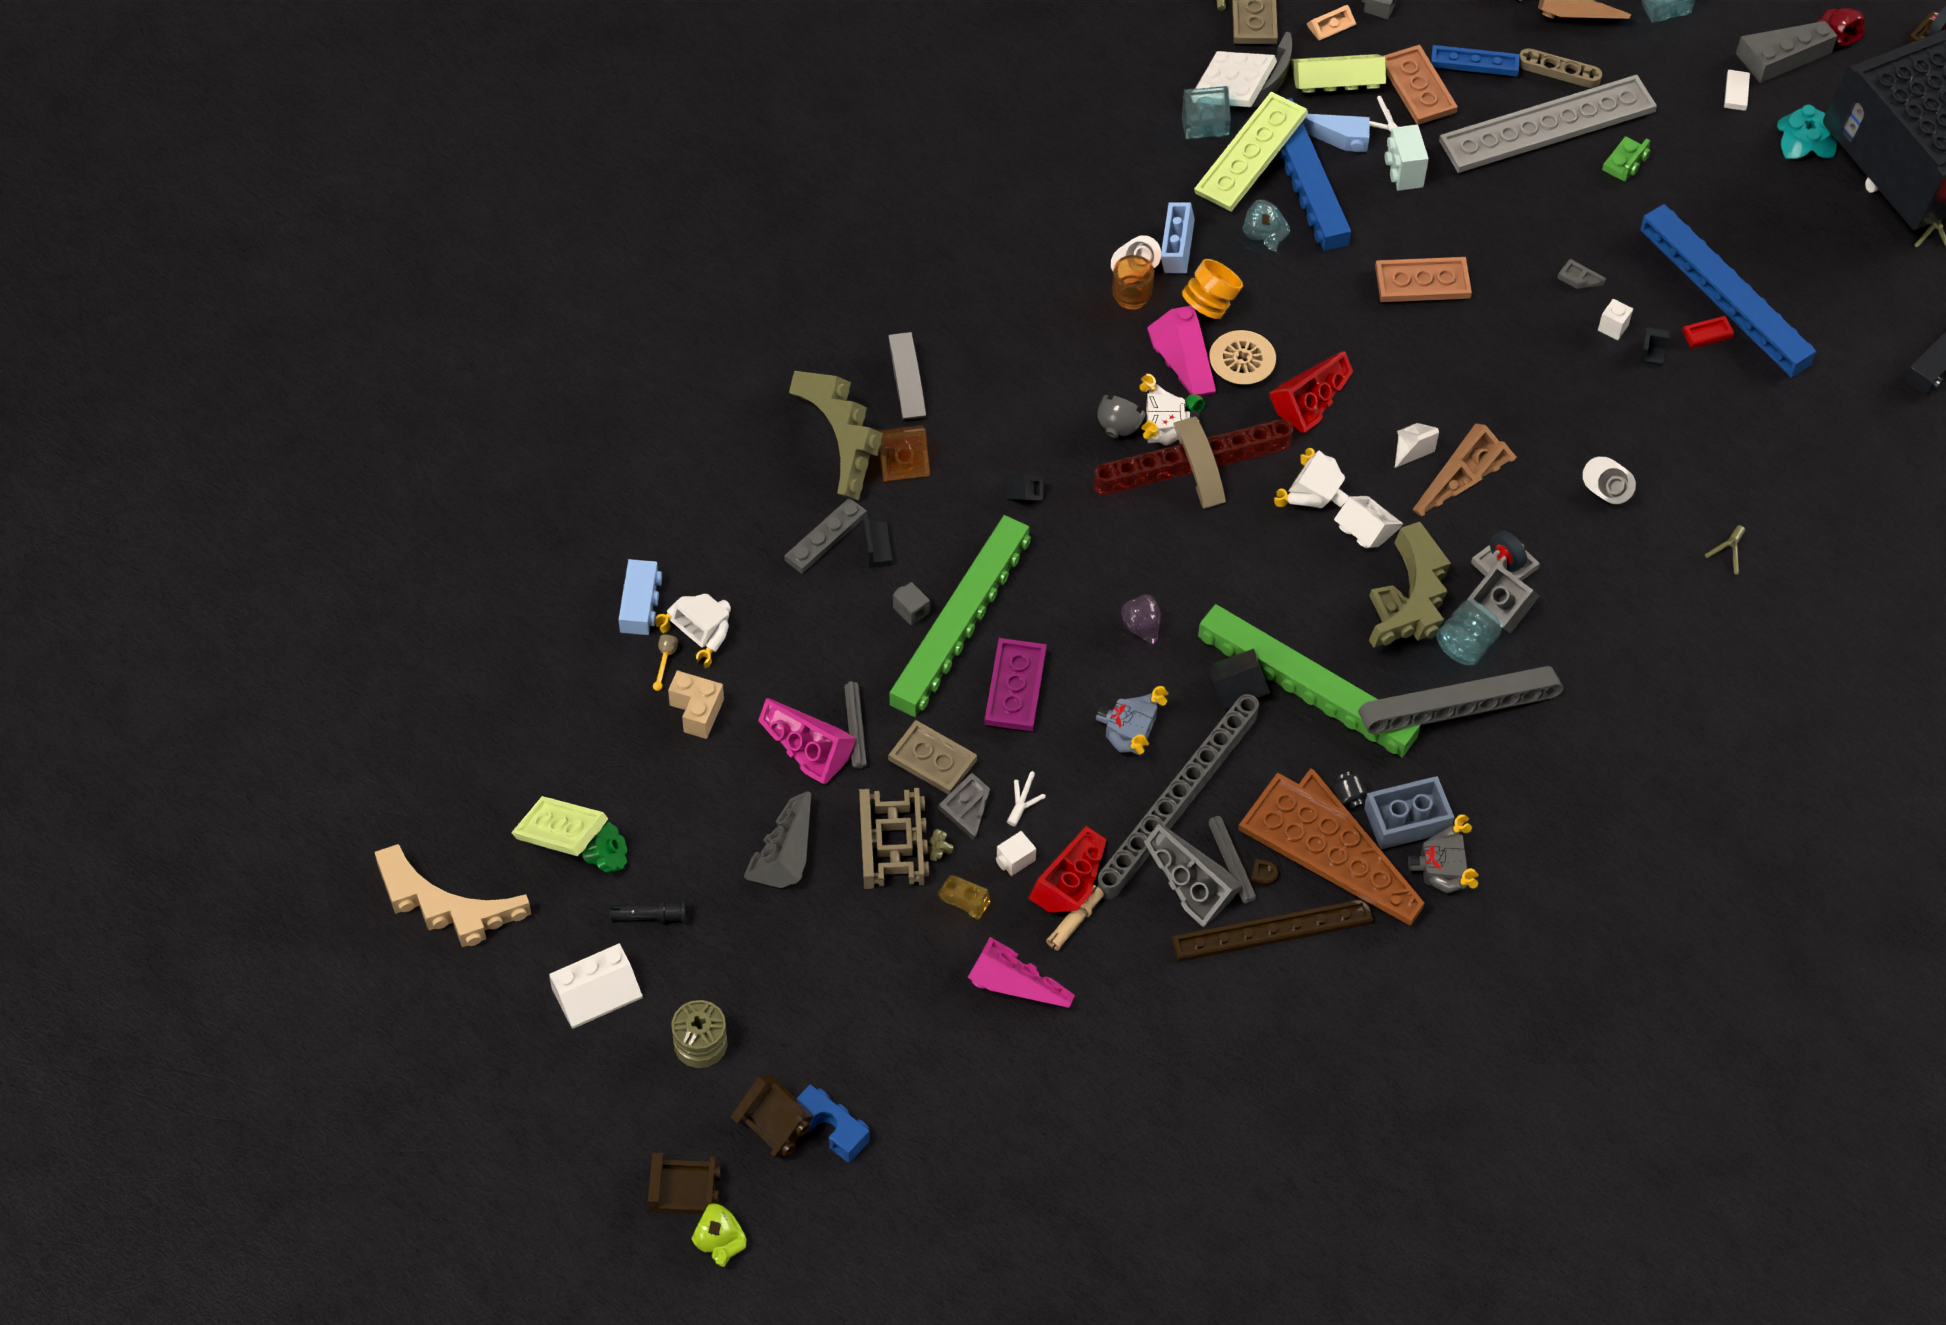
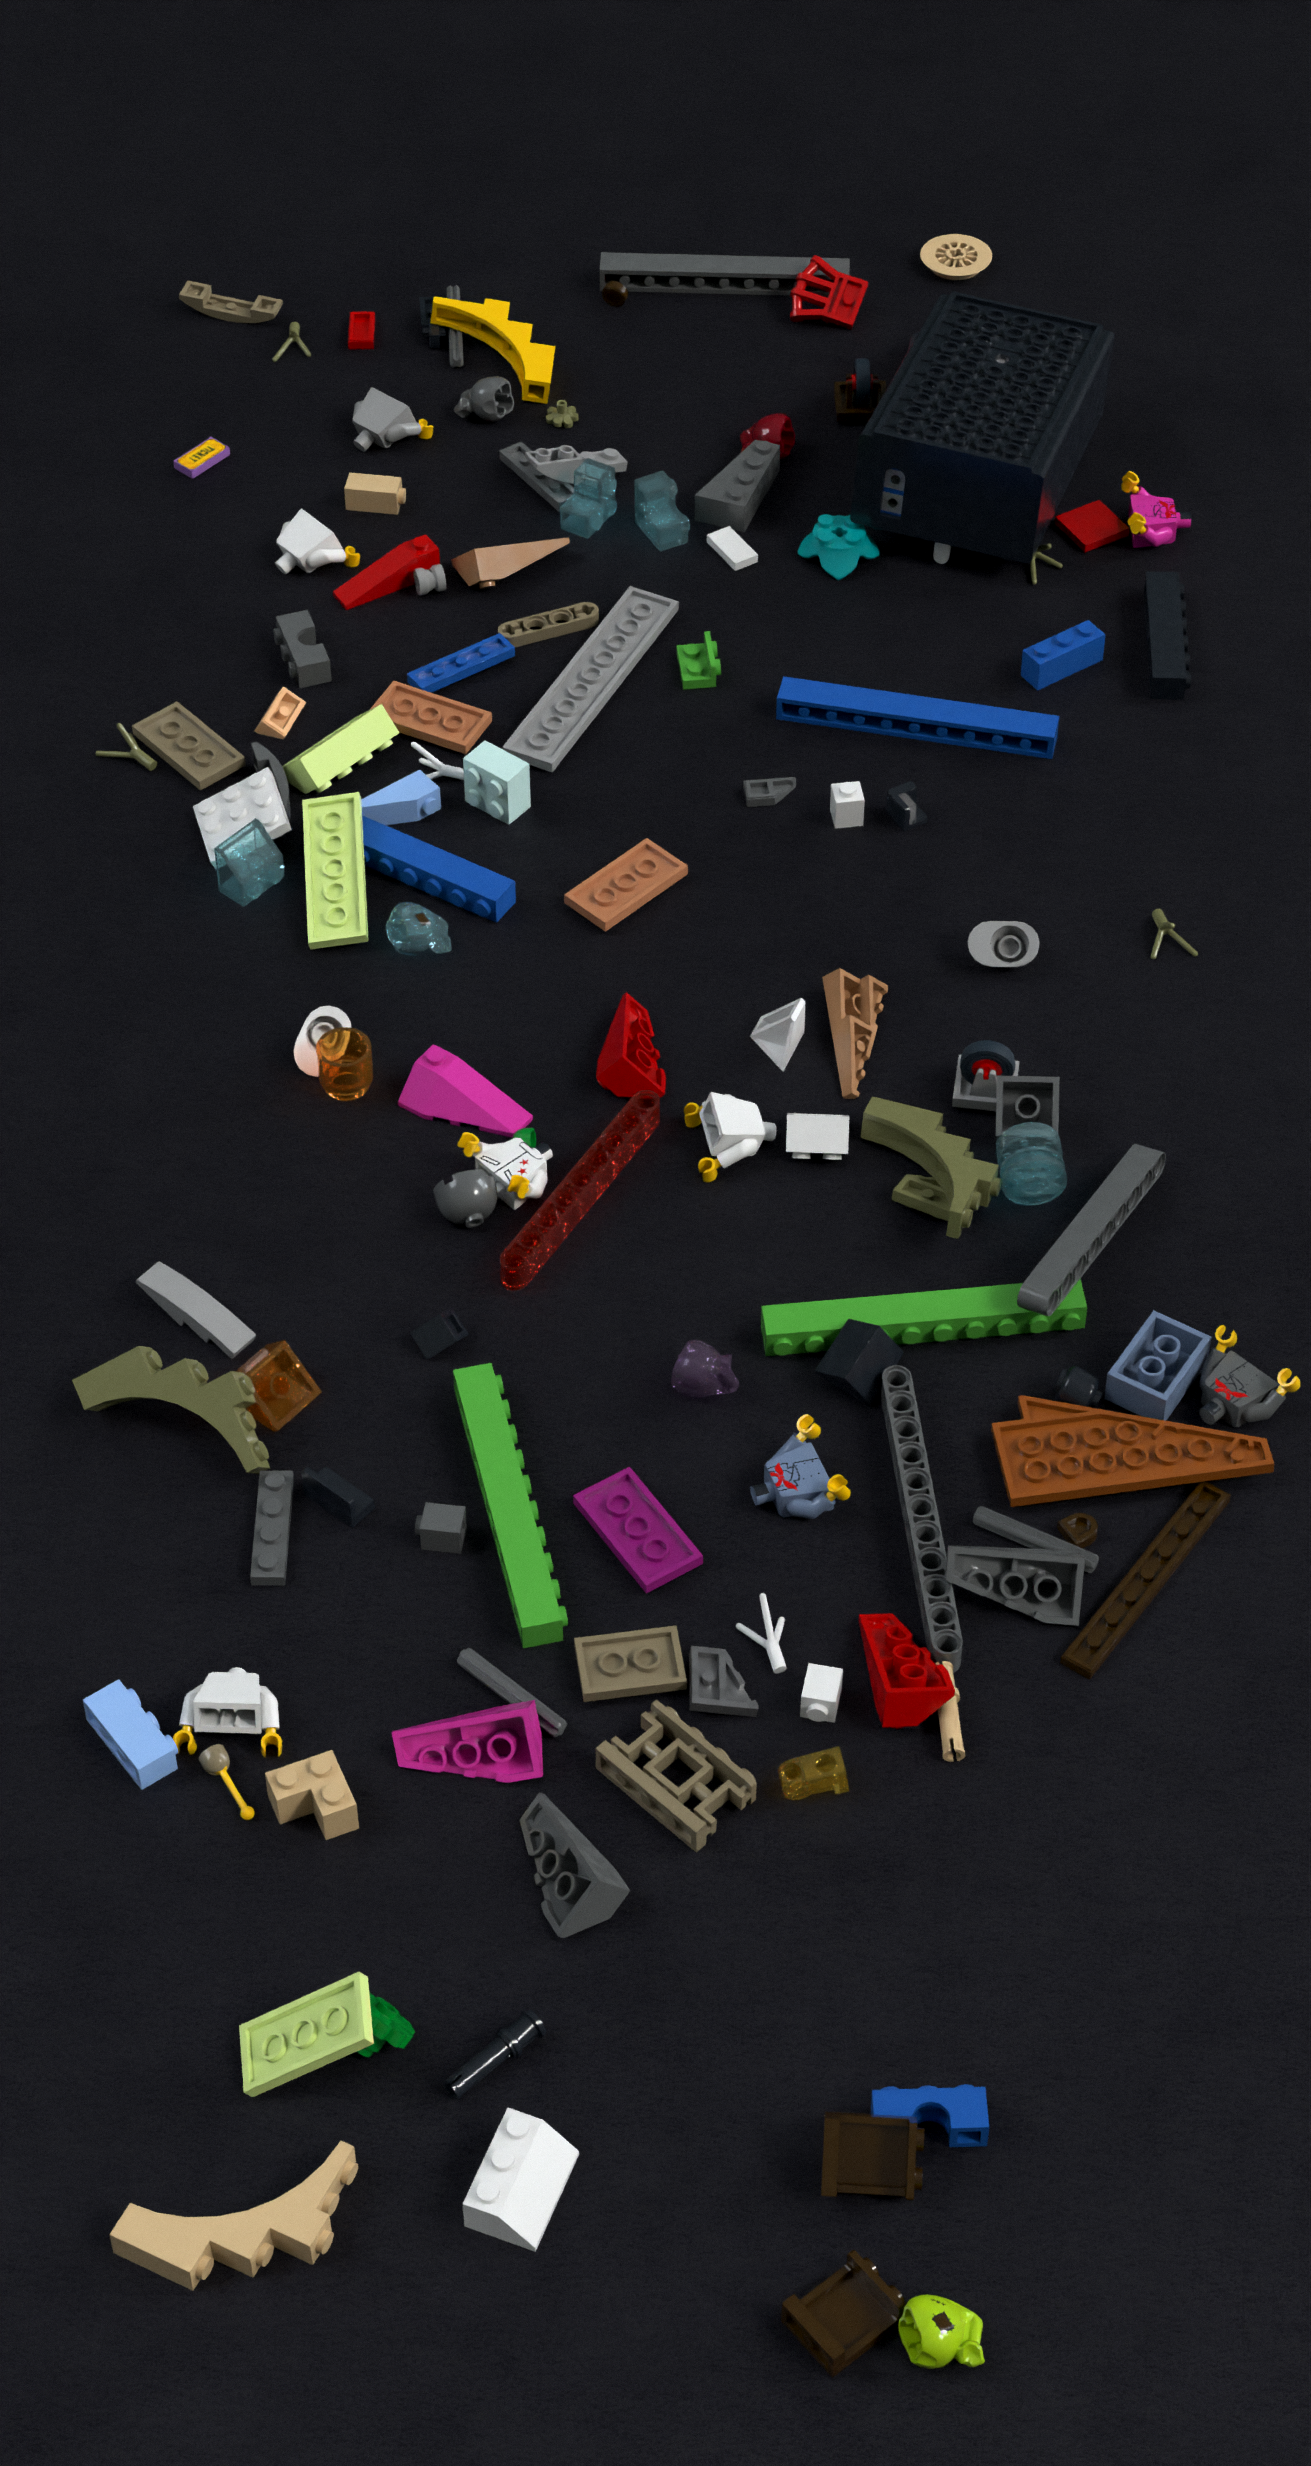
camera: 40 degrees left, 10 degrees down
olive wheel [671,1000,727,1068] -> none
olive plant [927,829,953,861] -> none
dark pink wedge [968,937,1075,1008] -> none
light blue brick [1161,203,1195,273] -> none
dark tan slope [1173,416,1226,509] -> none
light orange wheel [1182,259,1243,319] -> none
tan piece [1209,330,1276,384] -> none
red tile [1682,316,1734,349] -> none
none -> clear light blue brick [635,470,690,552]
none -> blue brick [1021,620,1105,691]

